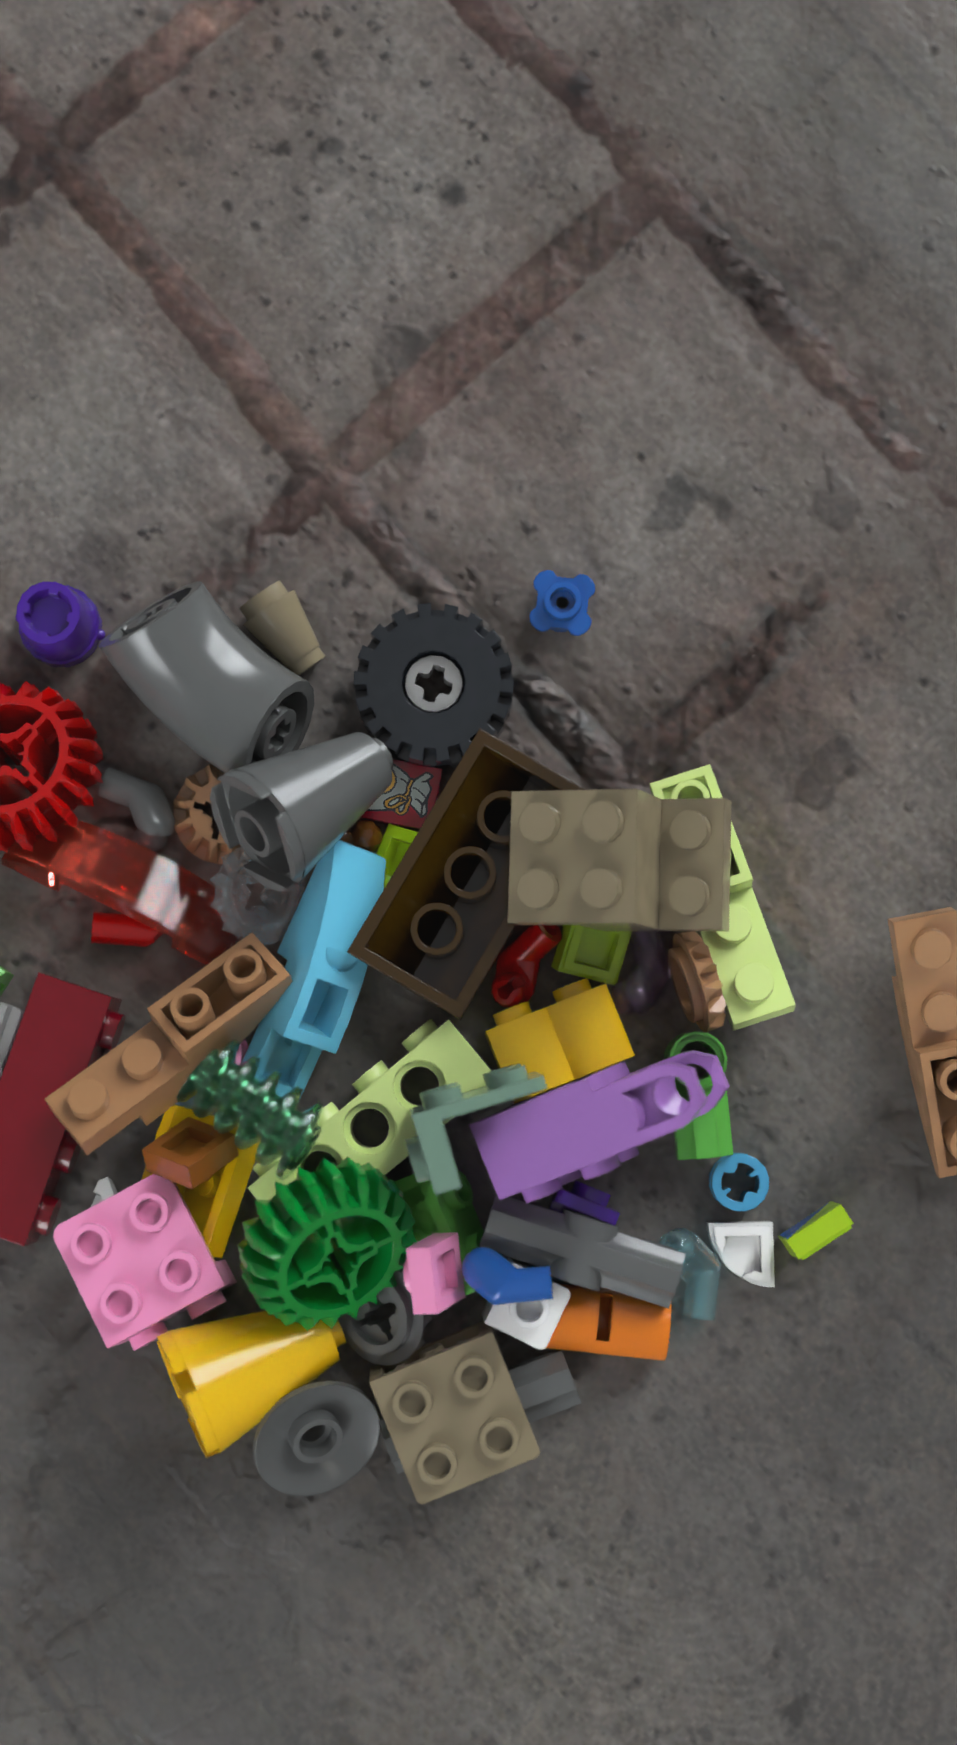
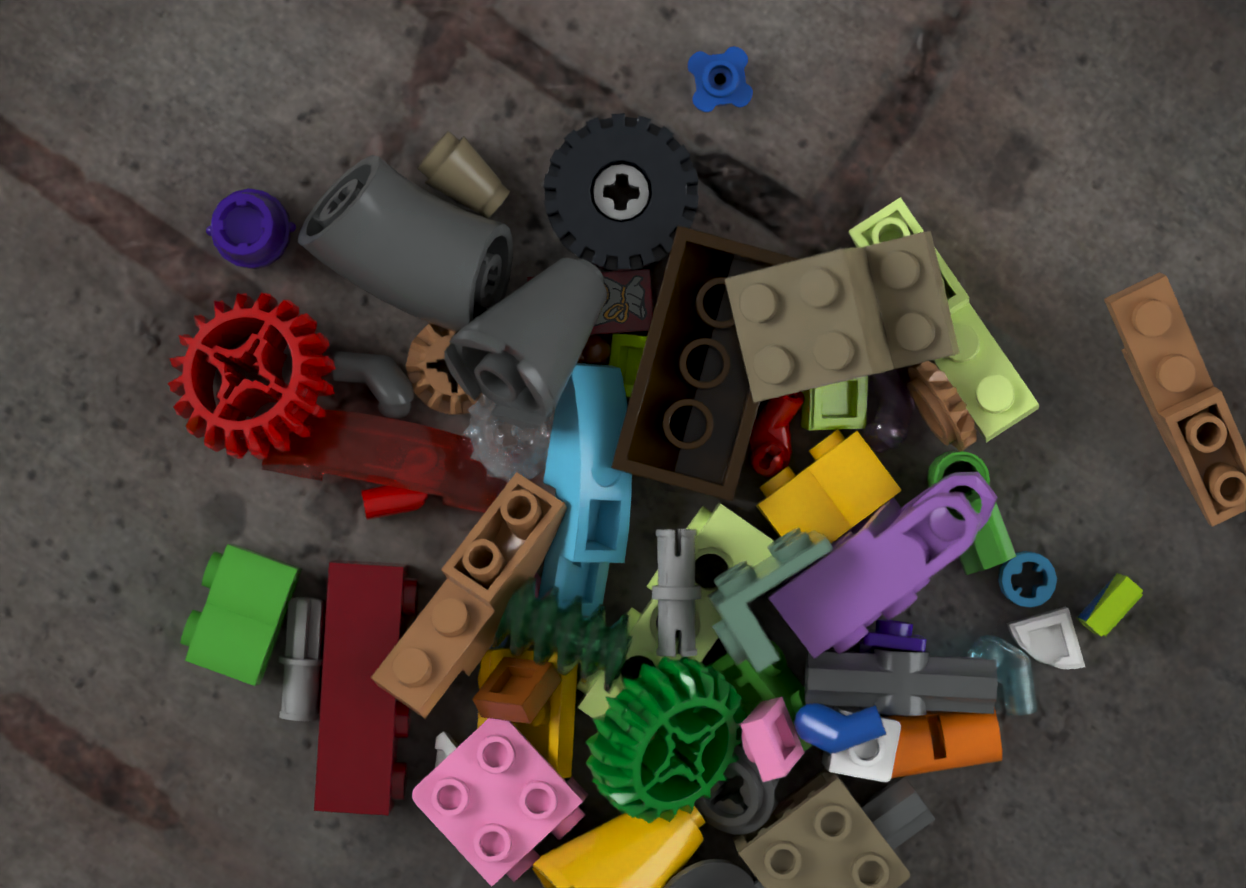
camera: 10 degrees left, 5 degrees up
none -> light grey pin [652,529,701,657]

